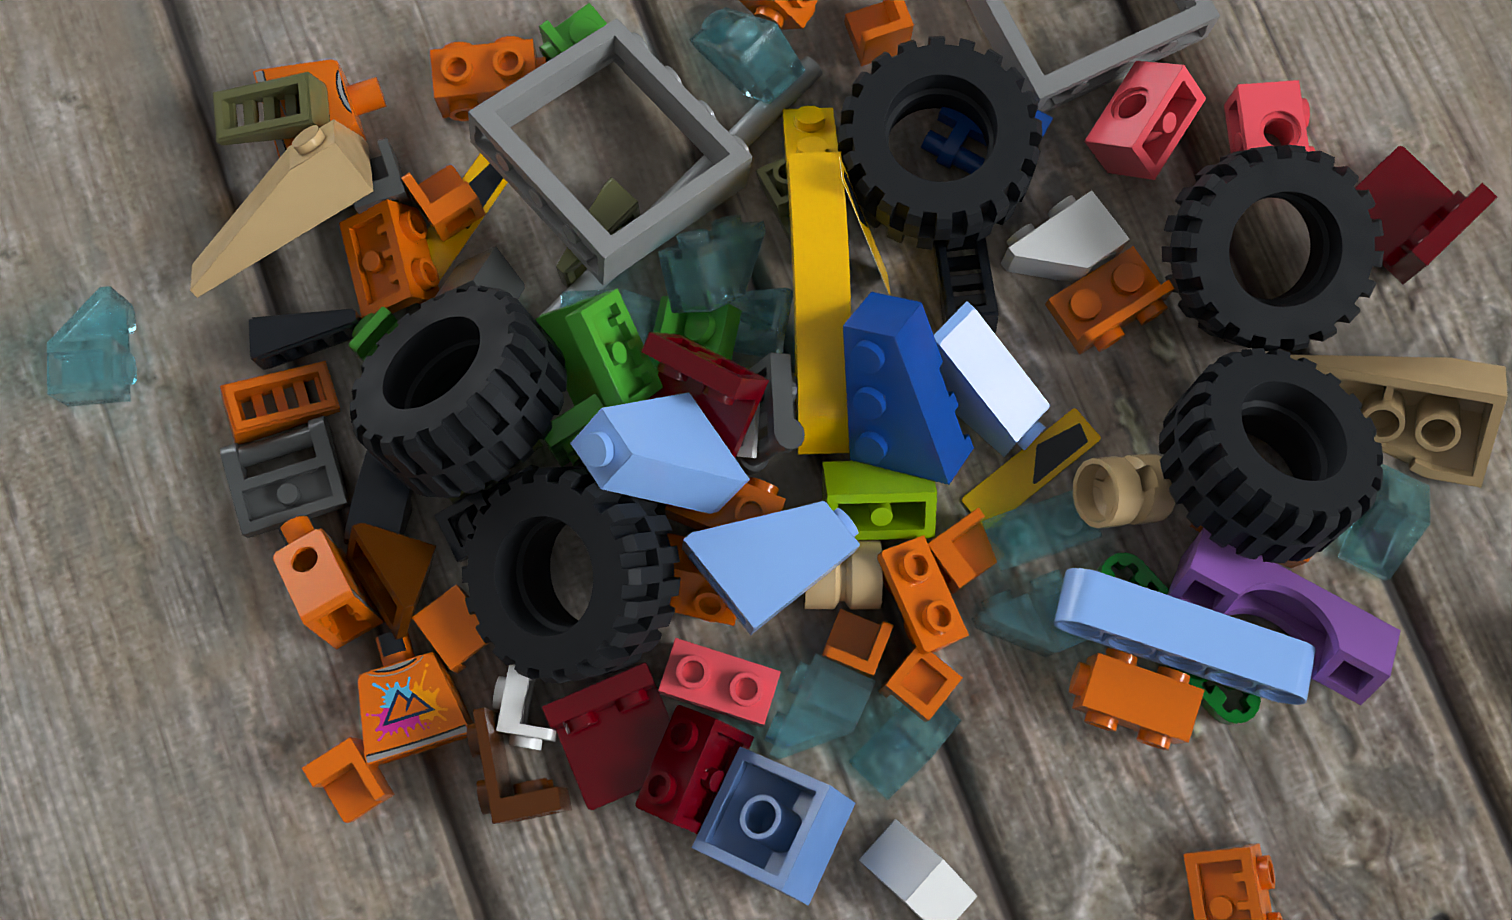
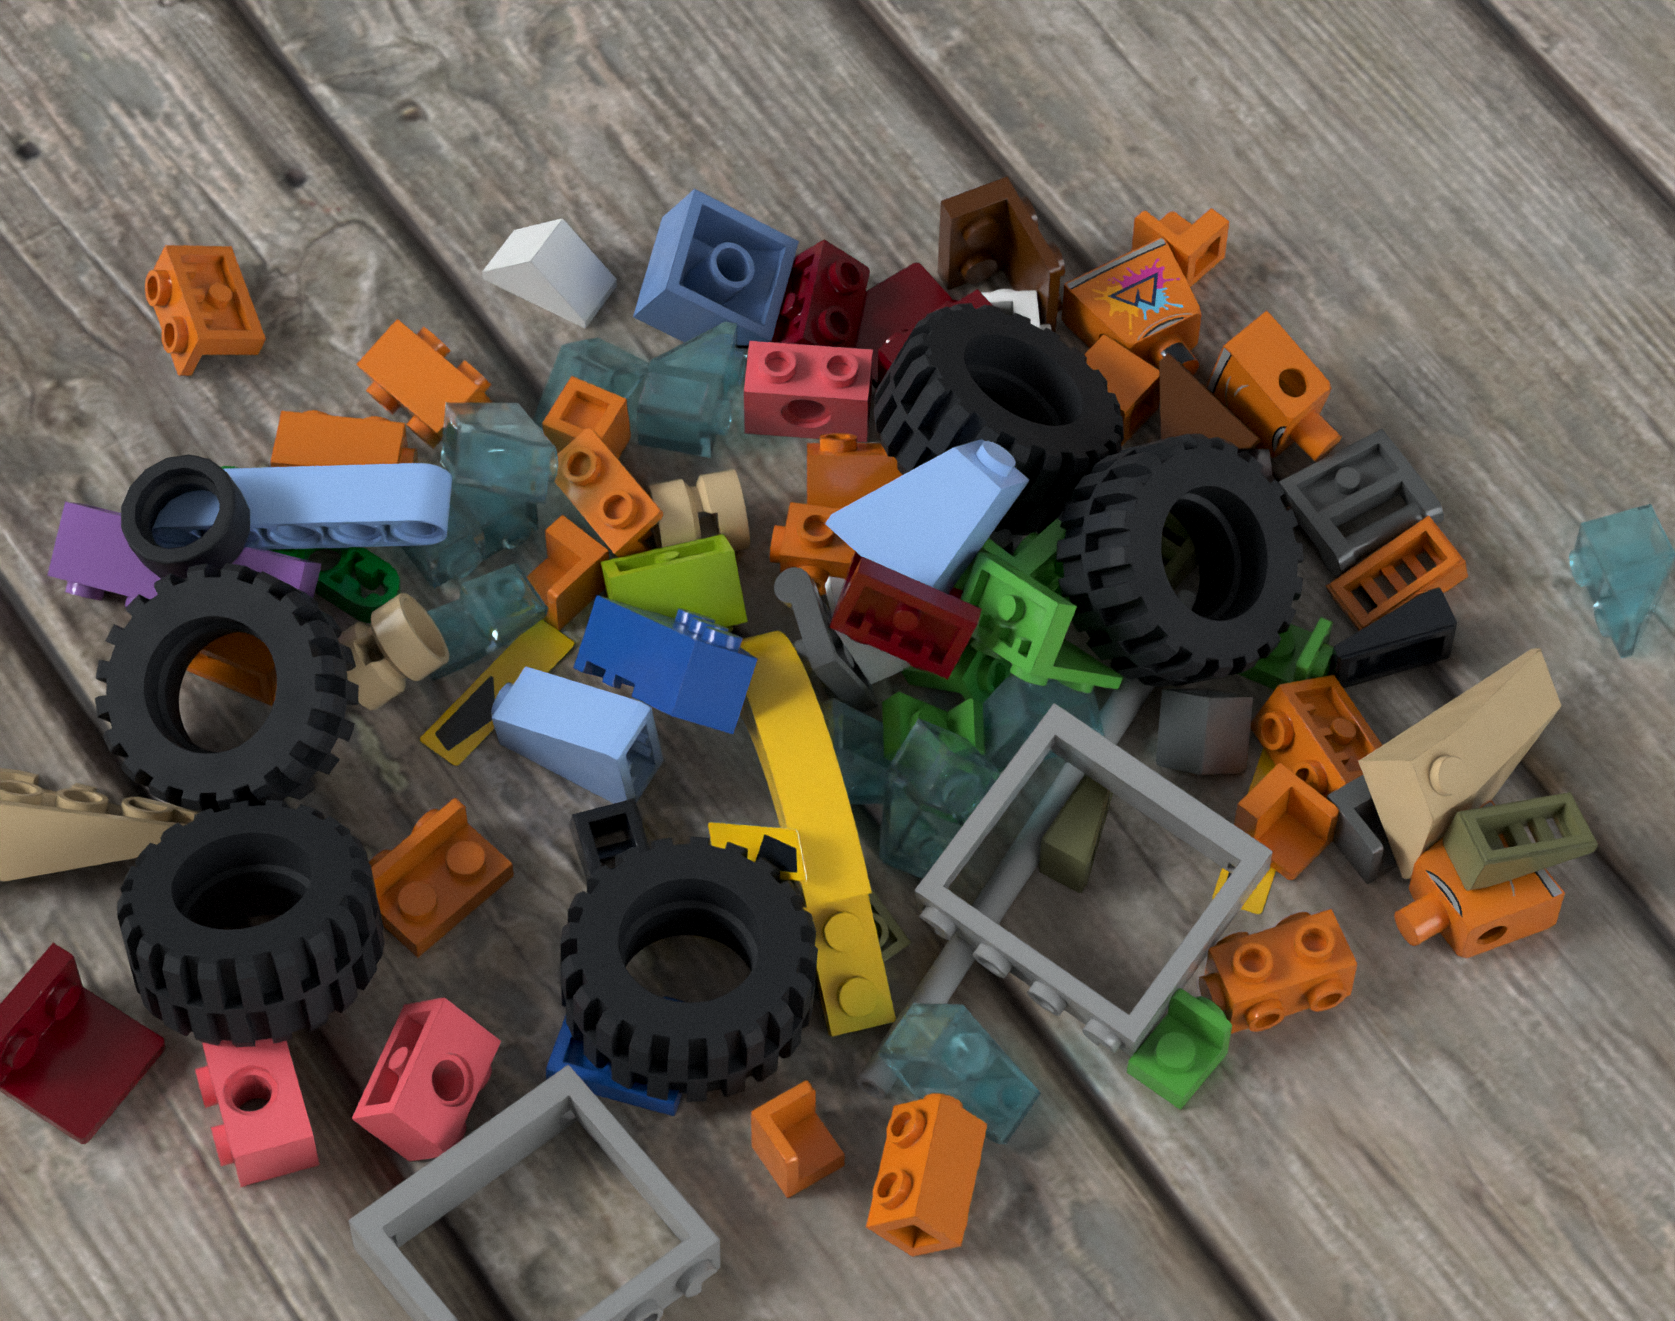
camera: 170 degrees right, 20 degrees down
light blue slope [681,501,860,635] -> none
orange panel [819,608,894,680] -> none
white slope [1001,190,1130,283] -> none
clear light blue slope [1337,464,1430,581] -> none
none -> black tyre [121,454,250,579]
none -> orange brick [356,319,500,456]
none -> clear light blue slope [440,402,558,504]

